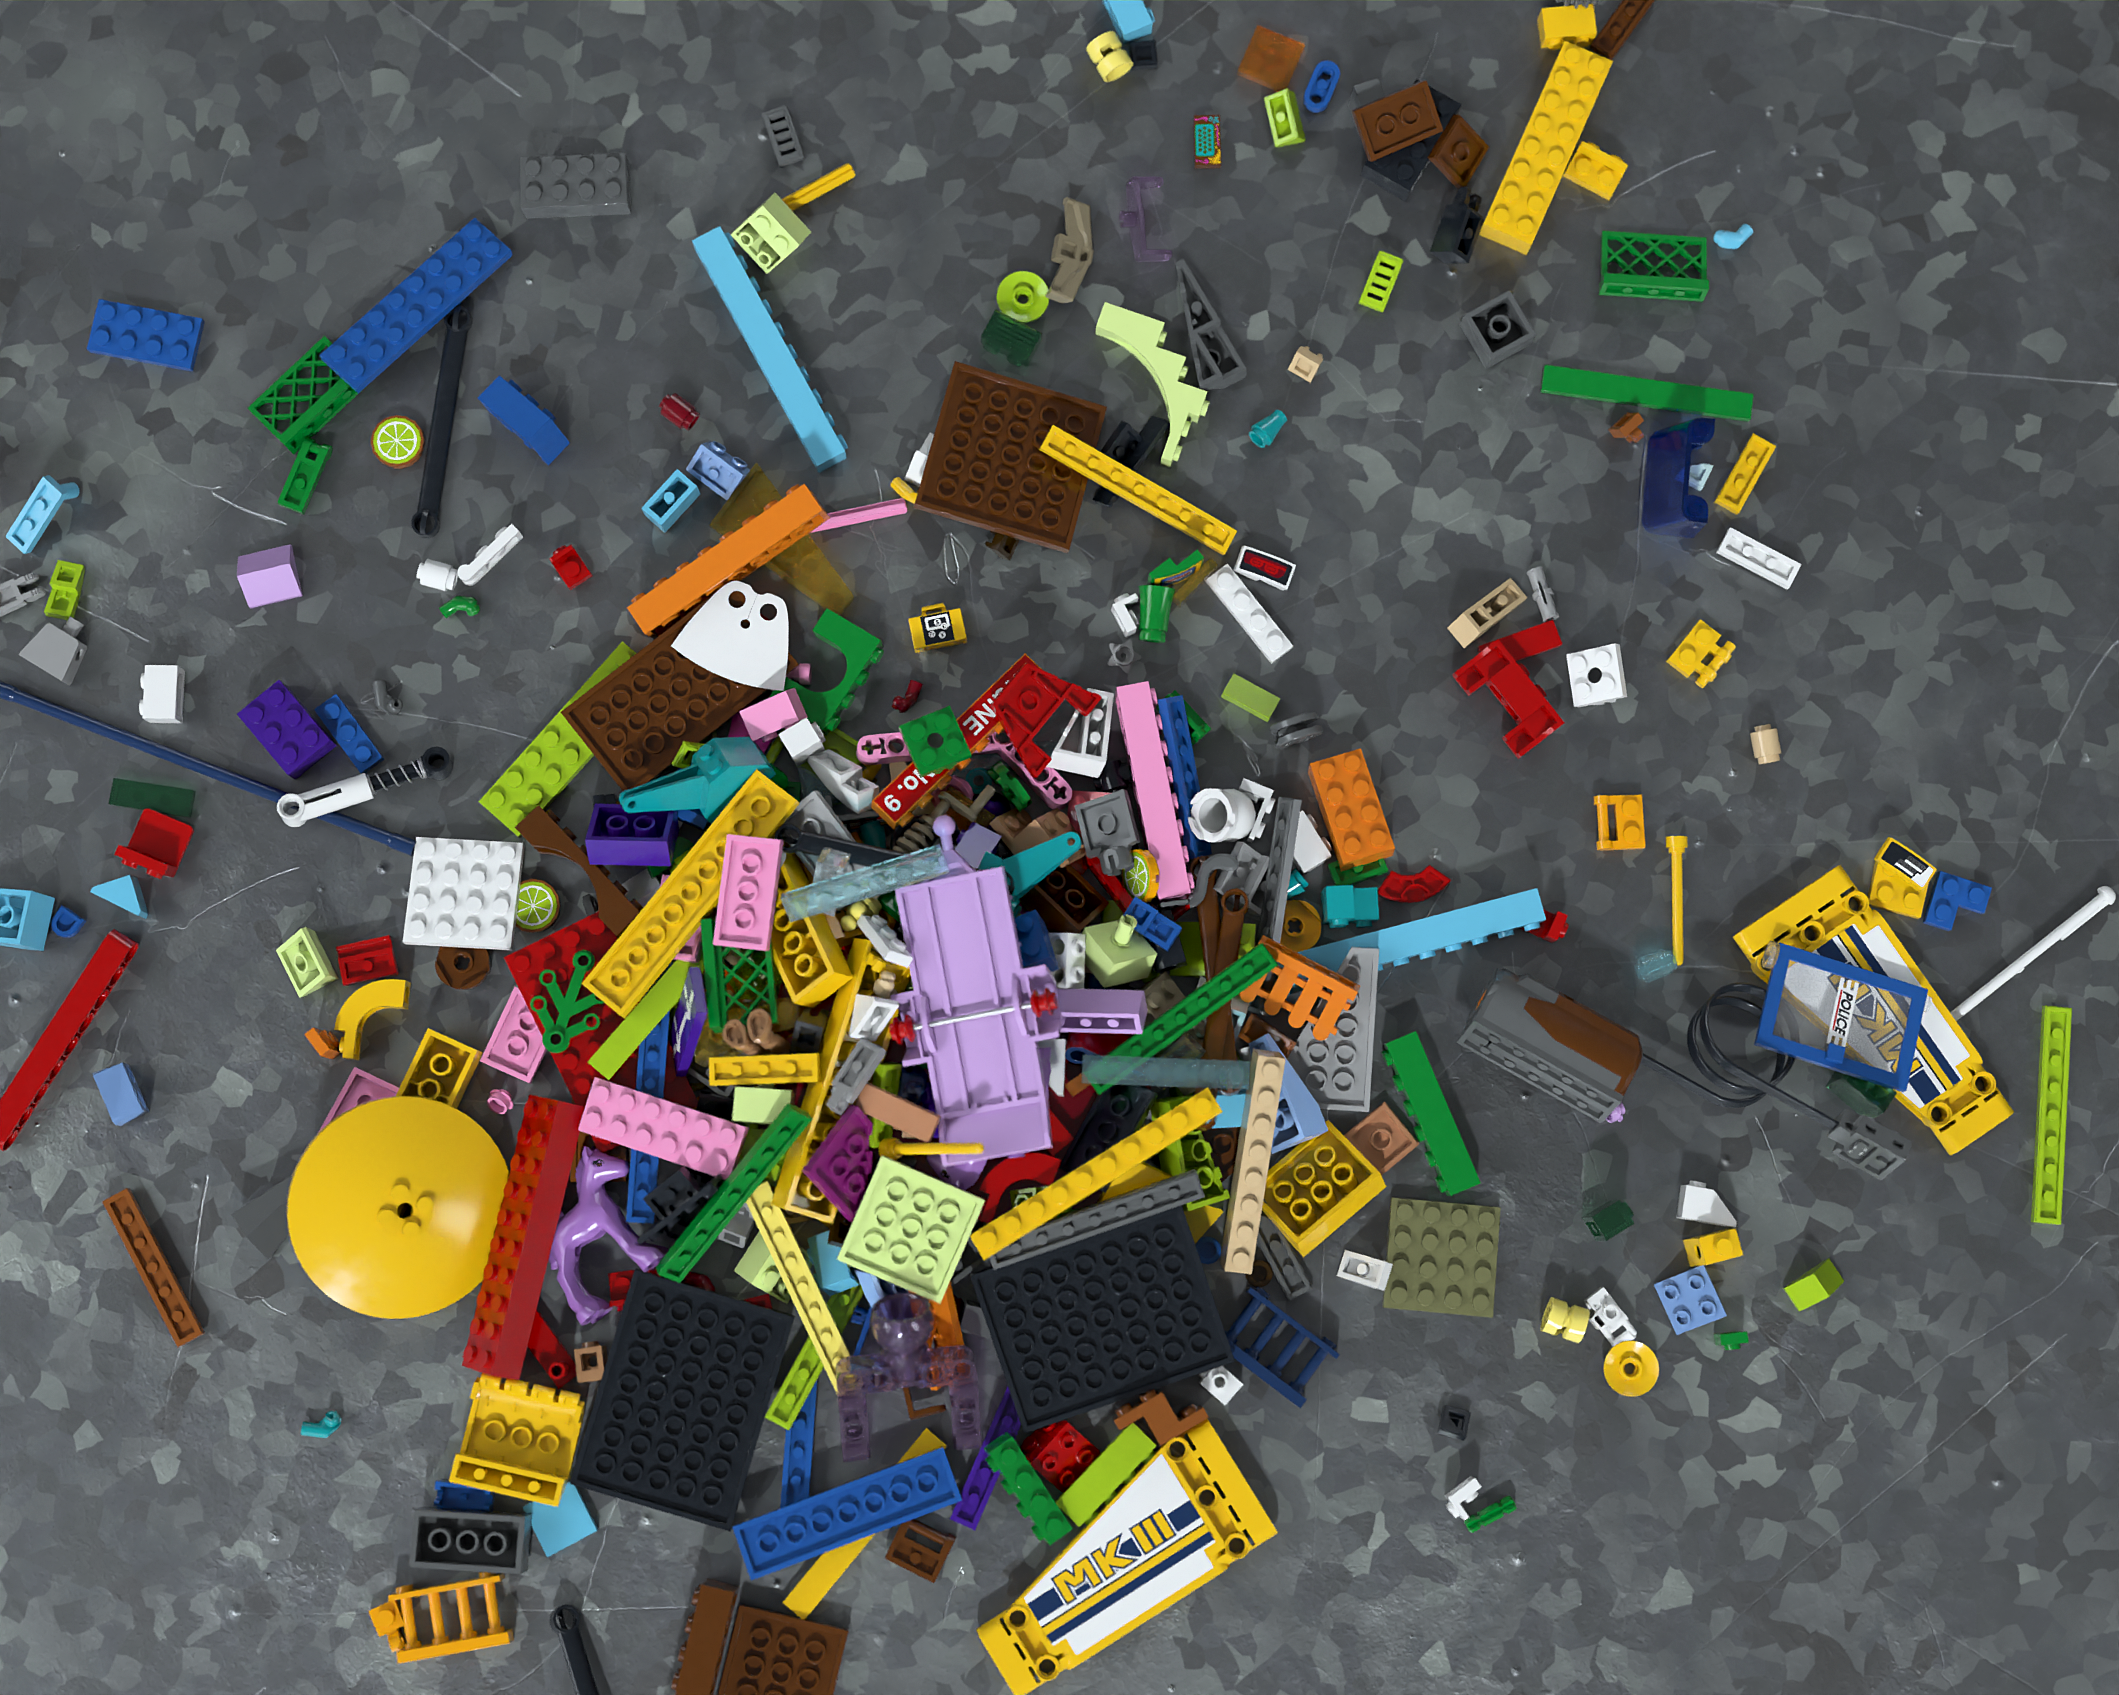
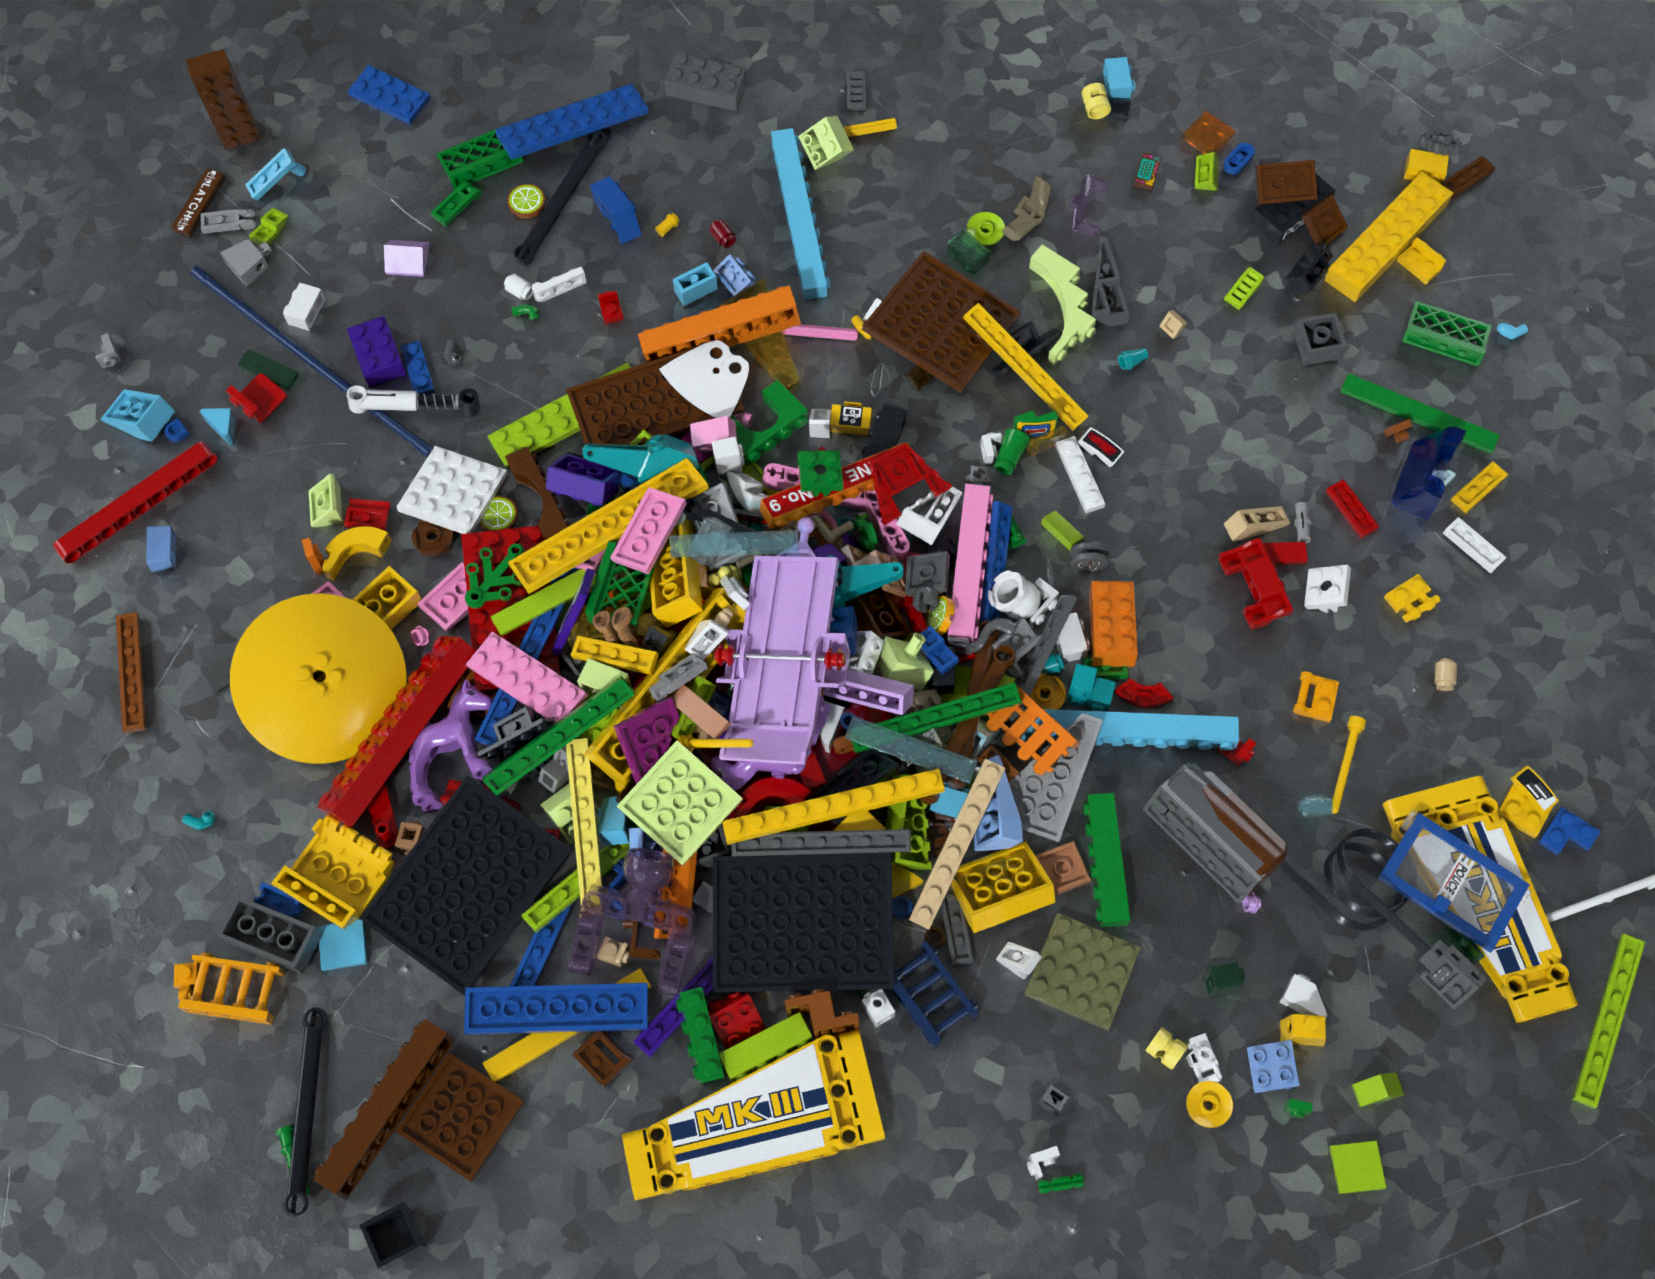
camera: 25 degrees right, 15 degrees down
none -> tan bracket [596,936,631,969]
none -> yellow pin [655,213,680,237]
none -> white slope [809,409,831,438]
none -> black brick [858,403,907,461]
none -> red tile [1326,479,1379,539]
none -> lime tile [1329,1141,1386,1194]

